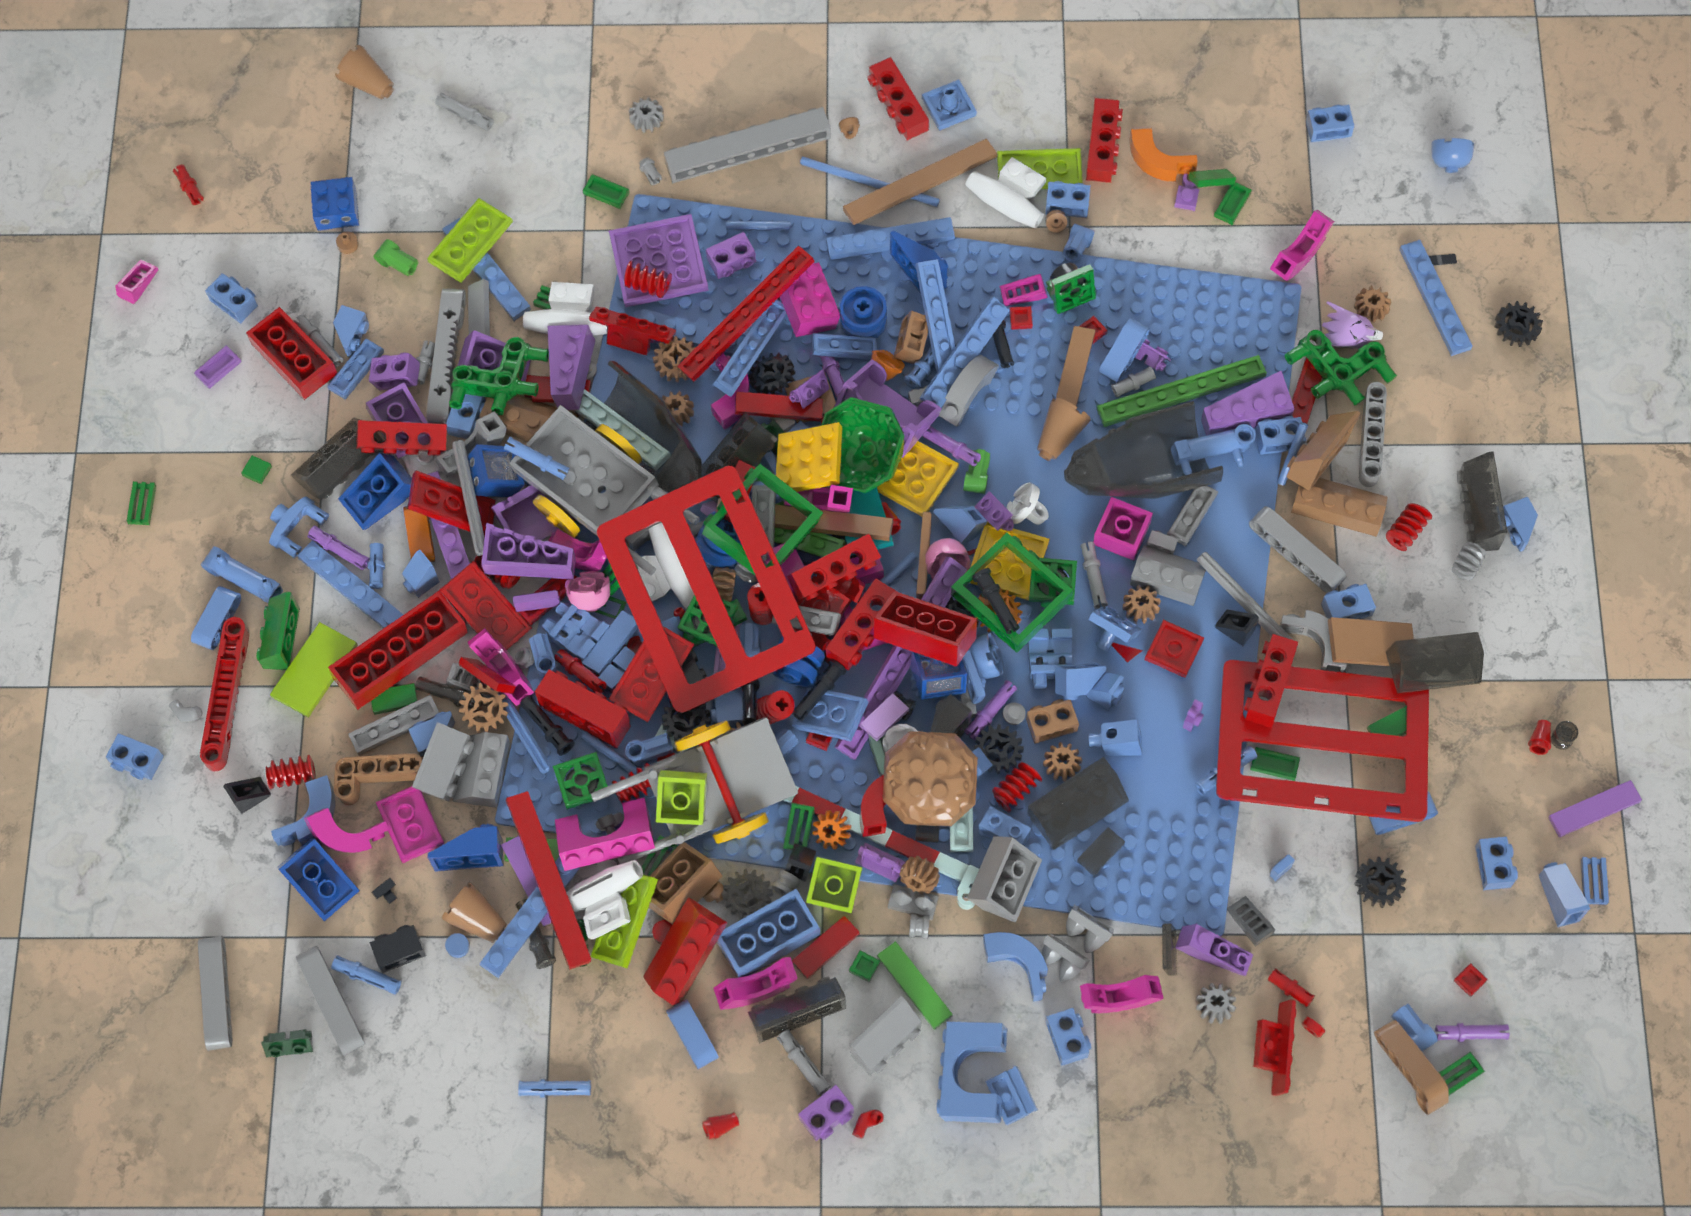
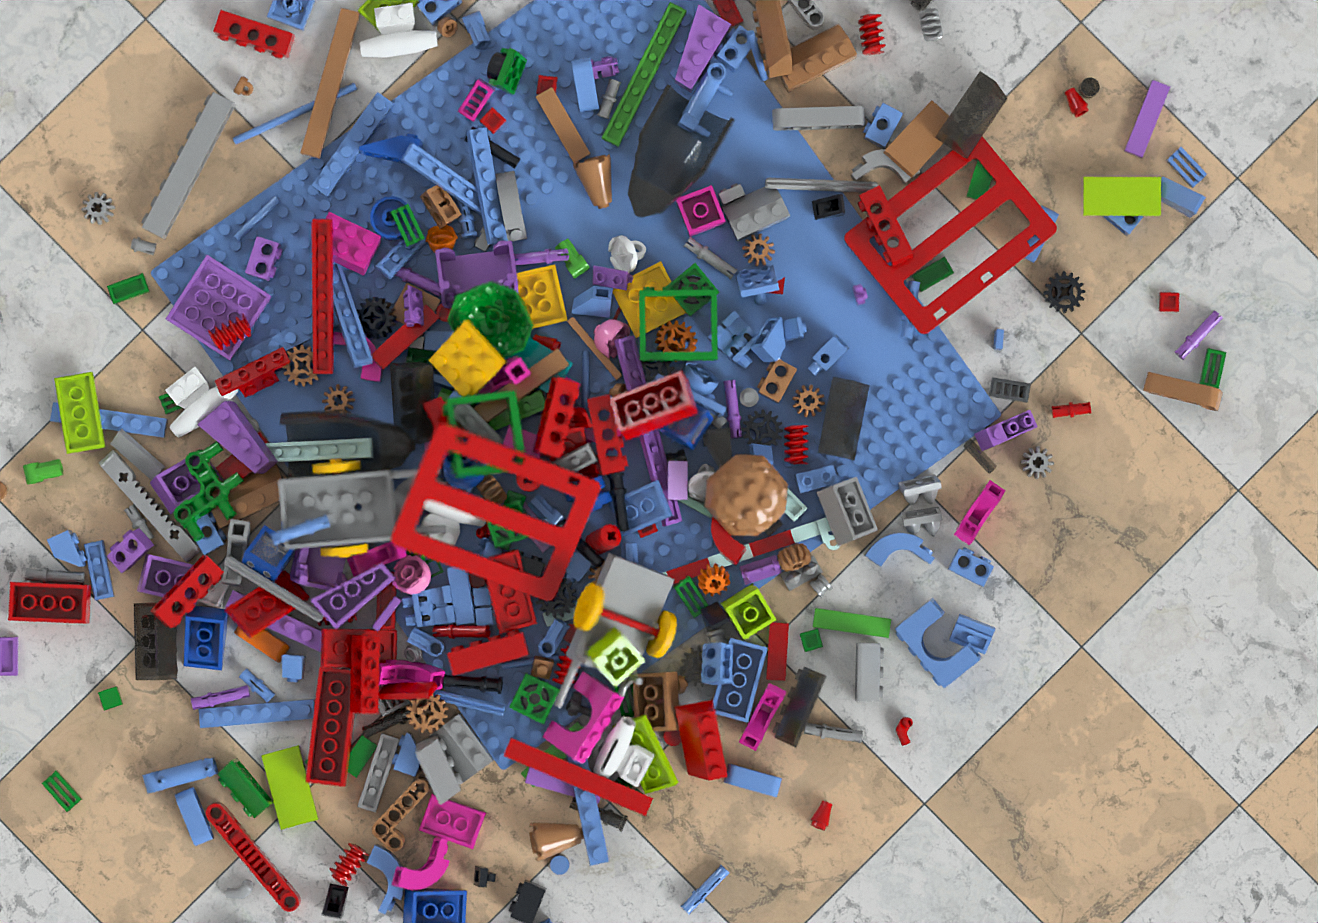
camera: 45 degrees left, 20 degrees up
medium blue connector [269,496,329,559] -> none
blue slope [428,824,504,871] -> none
medium lavender brick [798,1085,854,1141] -> none
black pin [972,568,1020,634] -> none
clear smoke tile [1077,827,1125,876] -> none
red tile [1144,619,1204,678] -> none
light grey tile [1167,481,1218,546] -> none
red bracket [1253,999,1297,1096] -> none
red tile [1302,1016,1326,1038] -> none
medium blue piece [1391,1004,1438,1052] -> none
none -> red brick [350,635,380,714]
none -> green tile [391,204,425,247]
none -> medium nougat plate [530,656,554,679]
none -> medium blue brick [701,642,733,685]
none -> lime tile [1083,177,1161,216]

